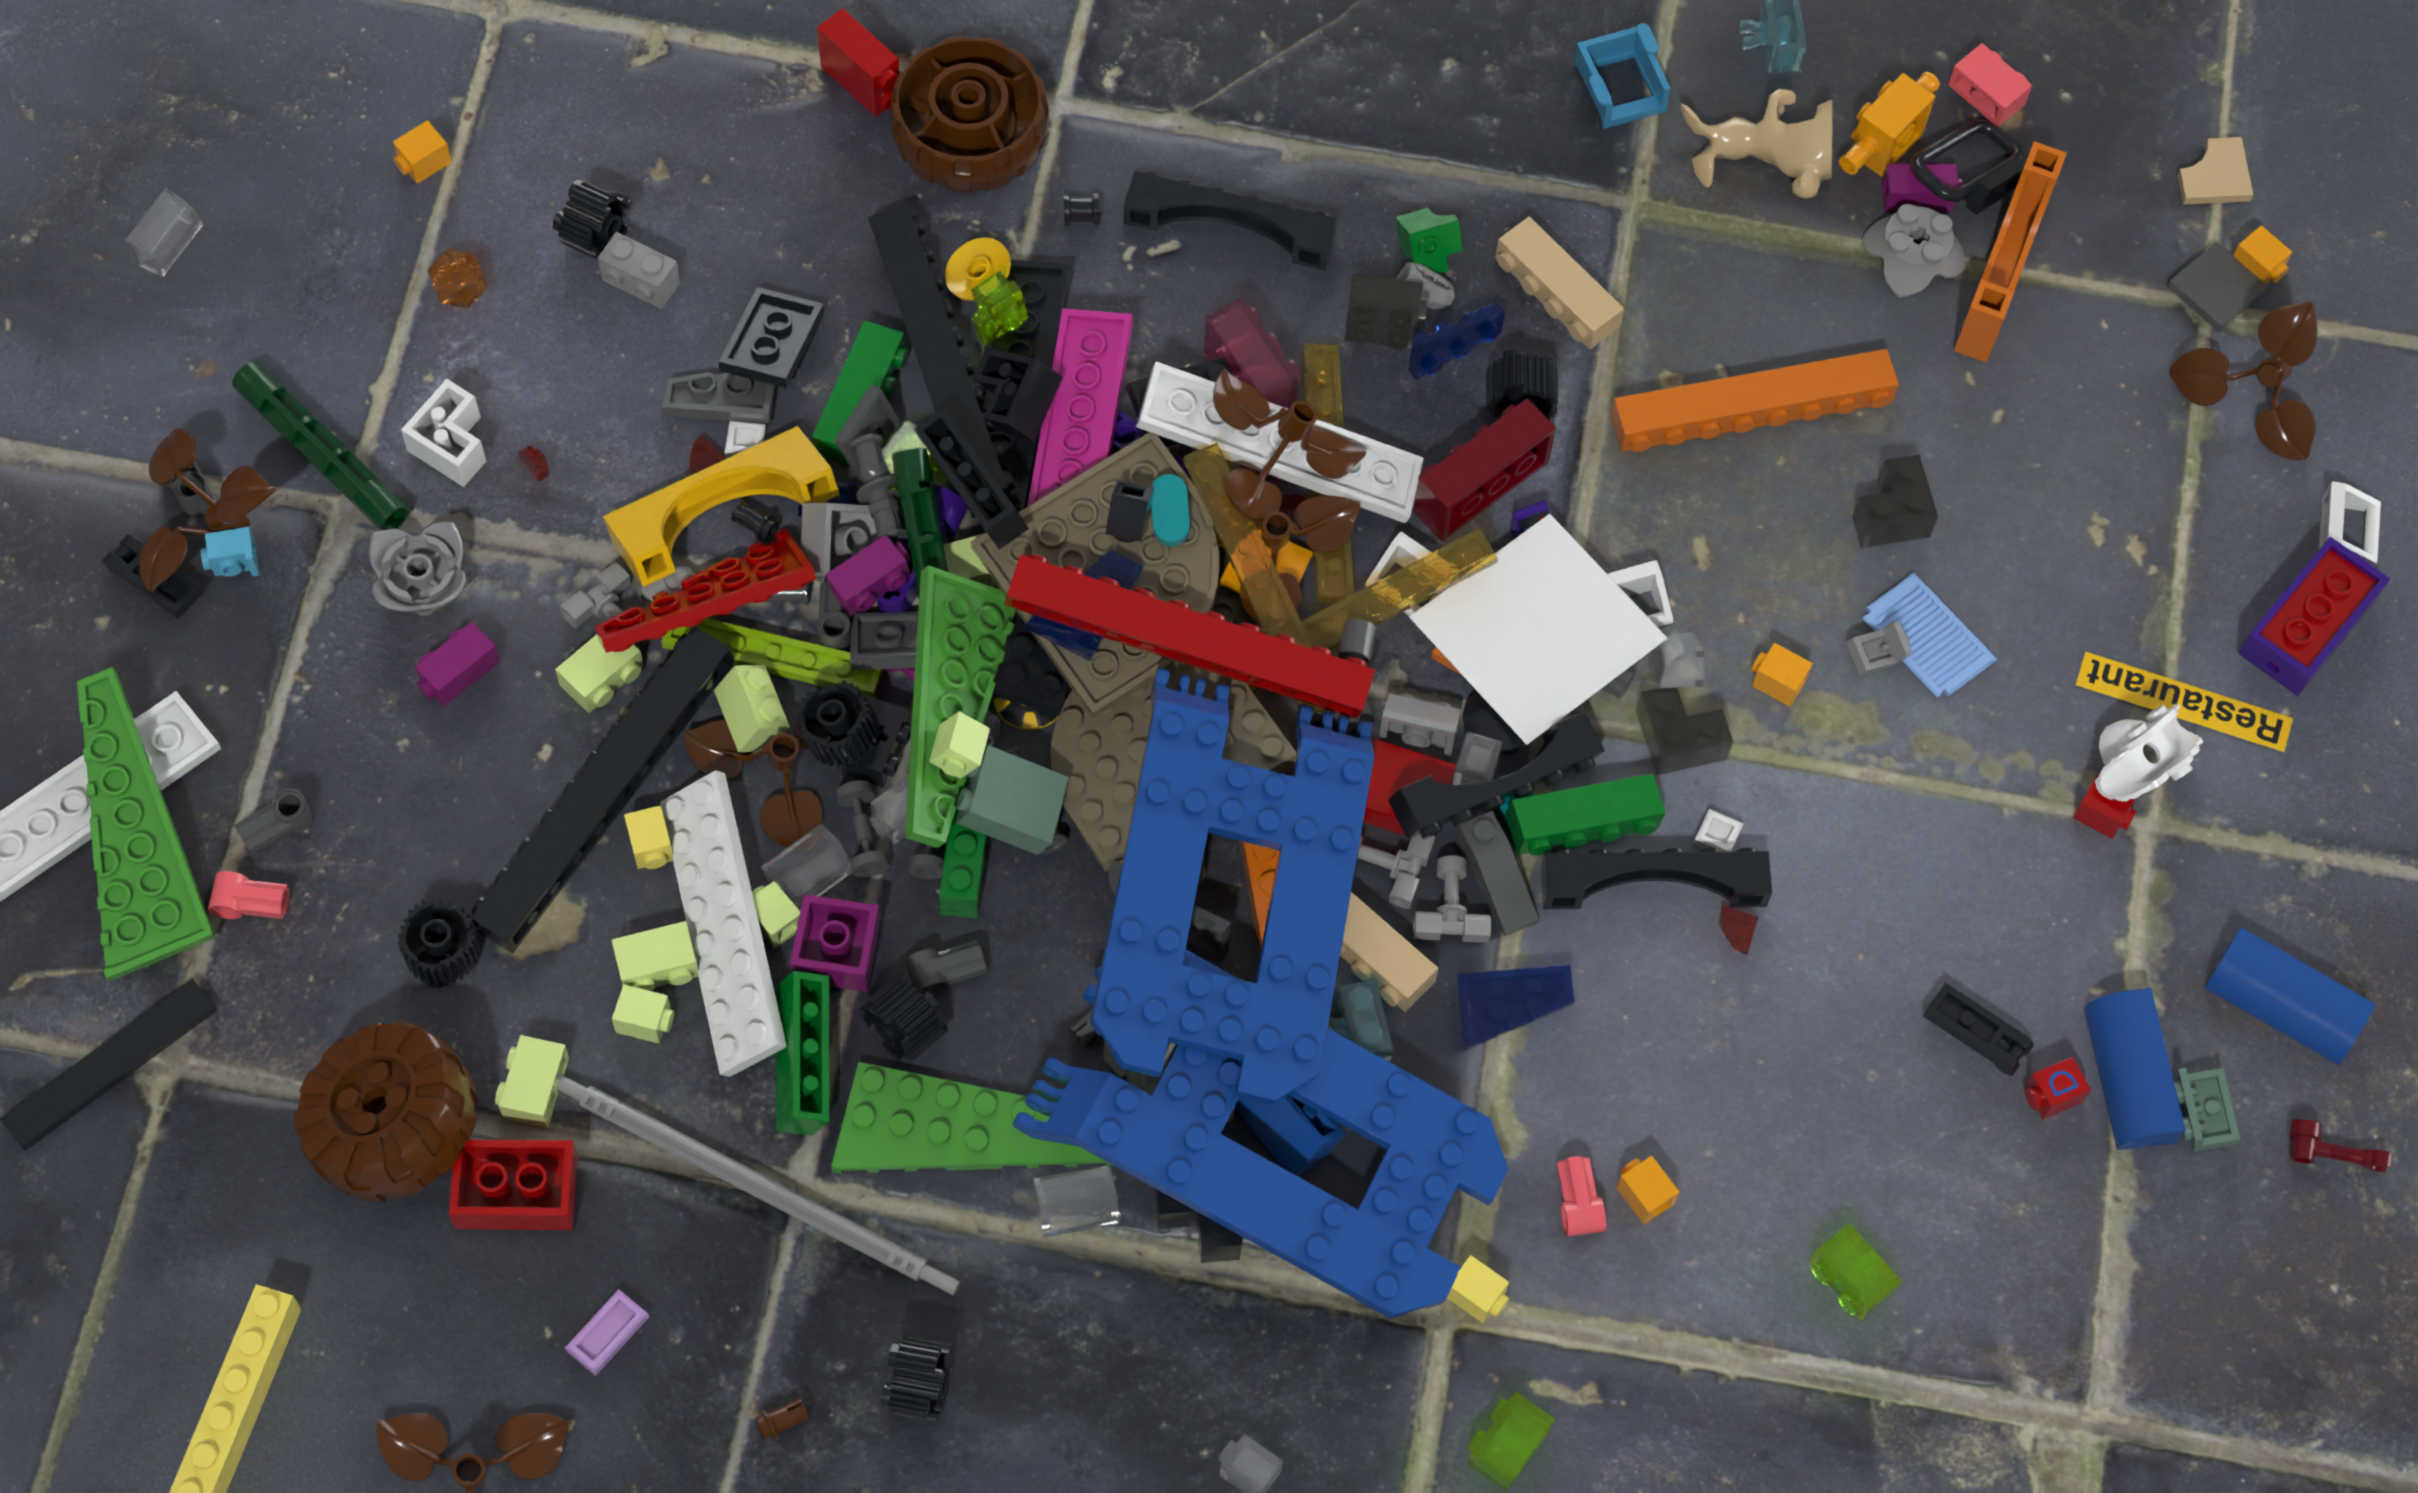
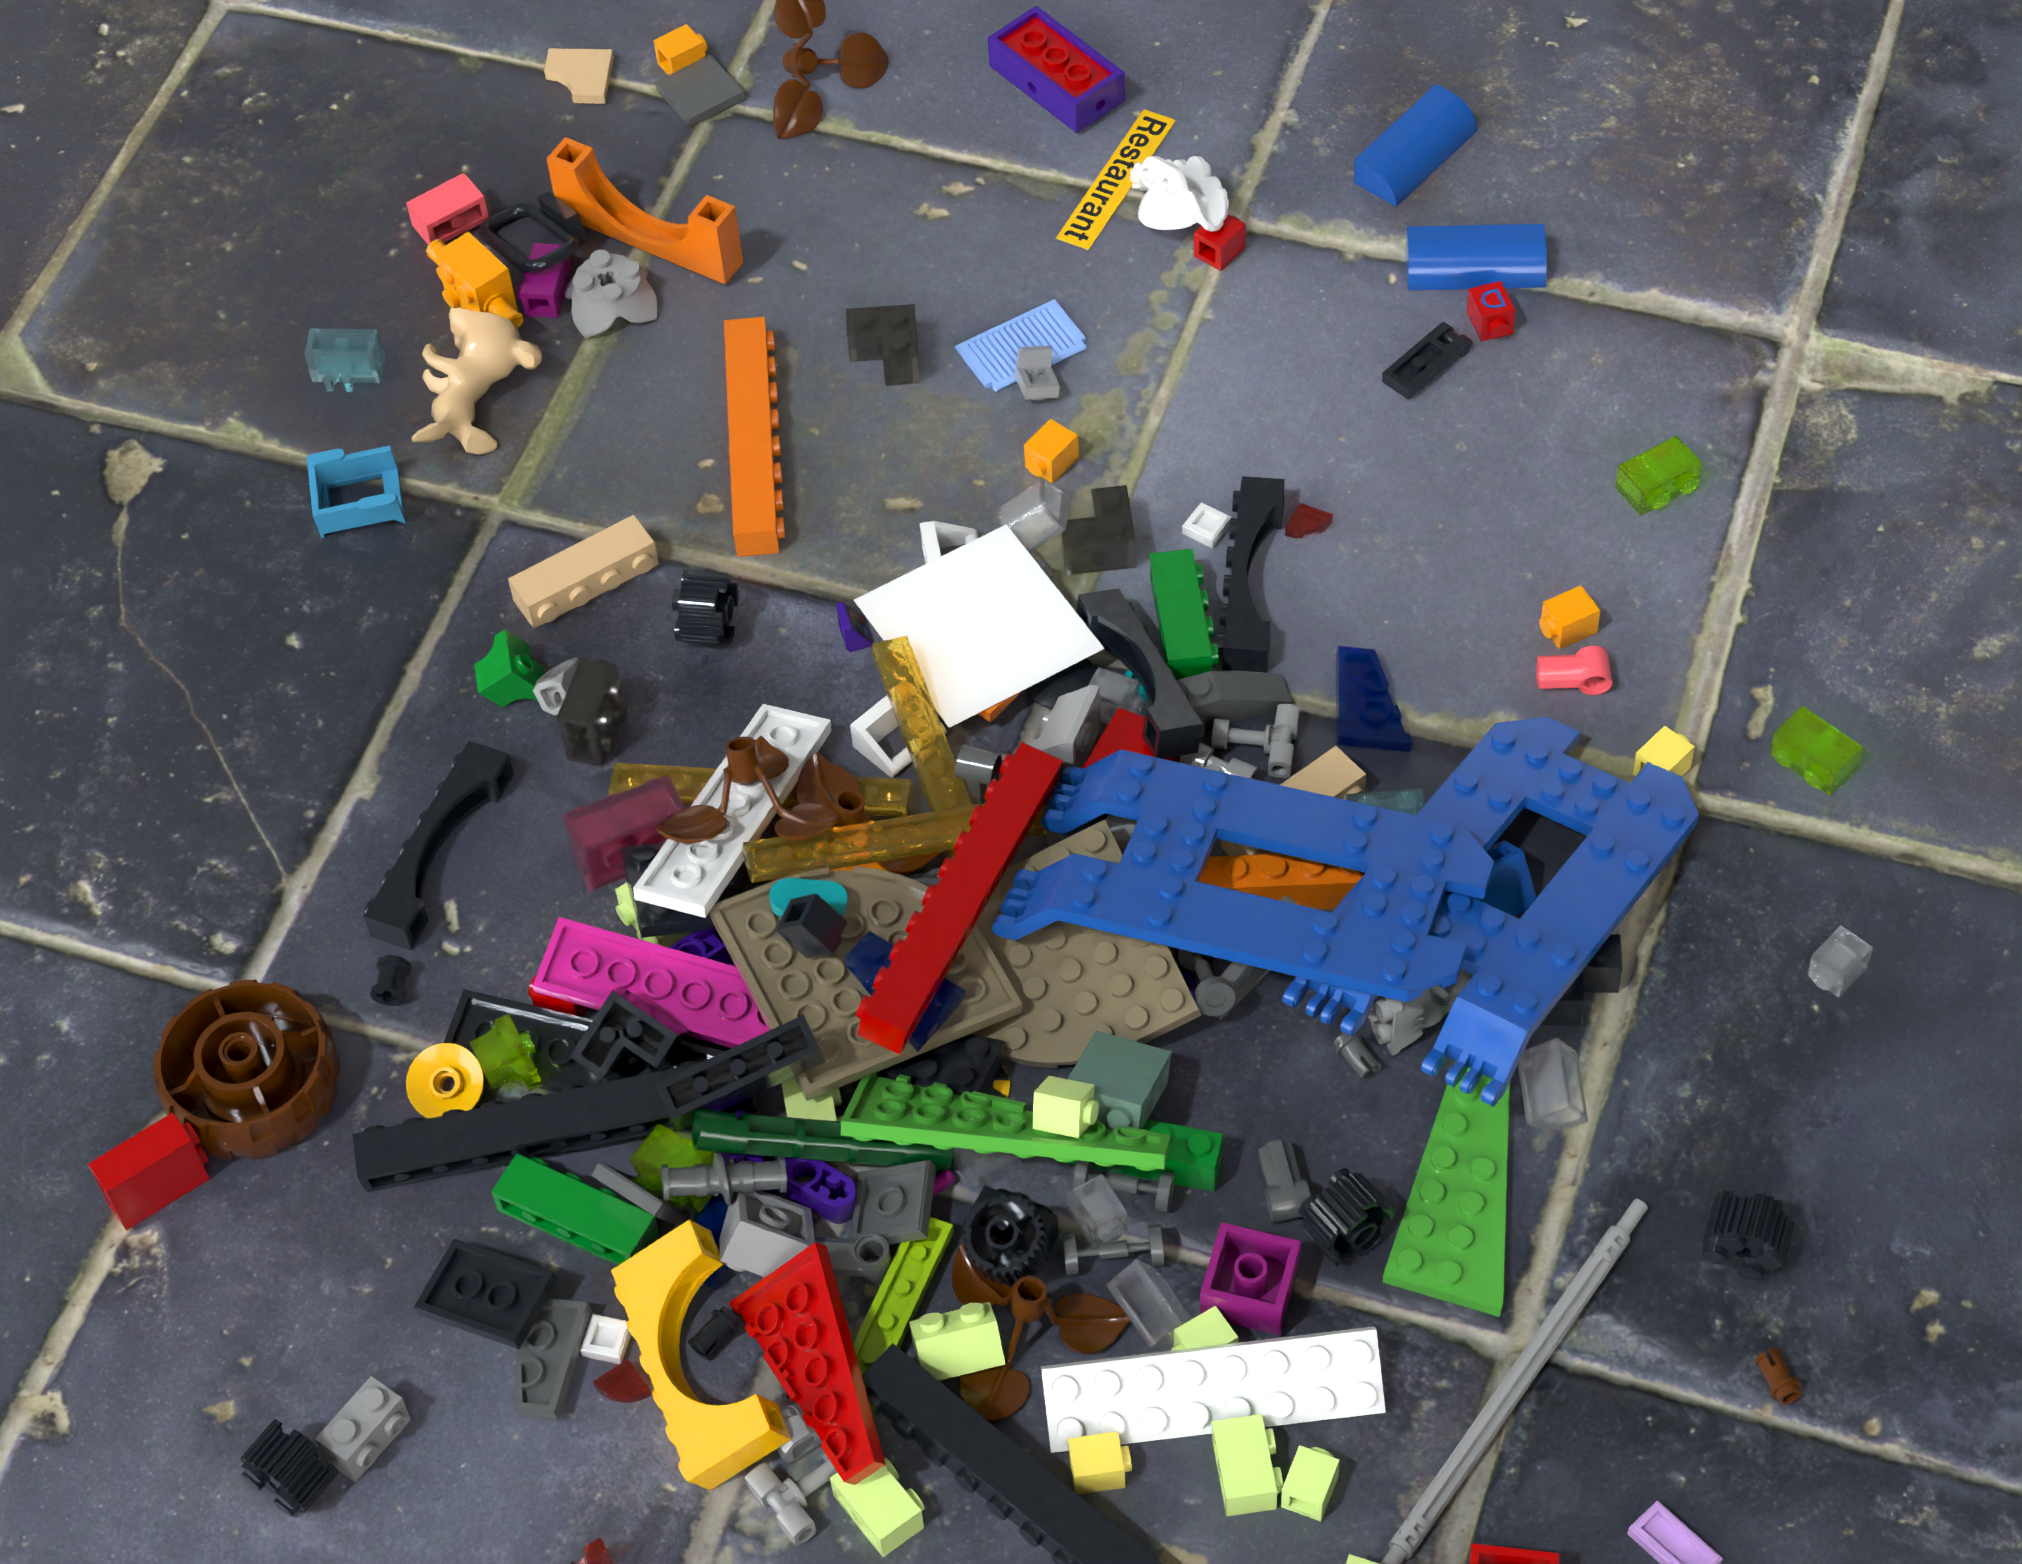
camera: 75 degrees left, 10 degrees down
green brick [776,971,829,1136] -> none
magenta brick [825,534,911,617] -> none
clear blue wing [1408,302,1505,380] -> none
dark red brick [1414,399,1556,542] -> none
sand green bracket [2174,1068,2241,1152] -> none
dark red brick [2289,1119,2392,1172] -> none
white tile [2319,481,2381,568] -> none

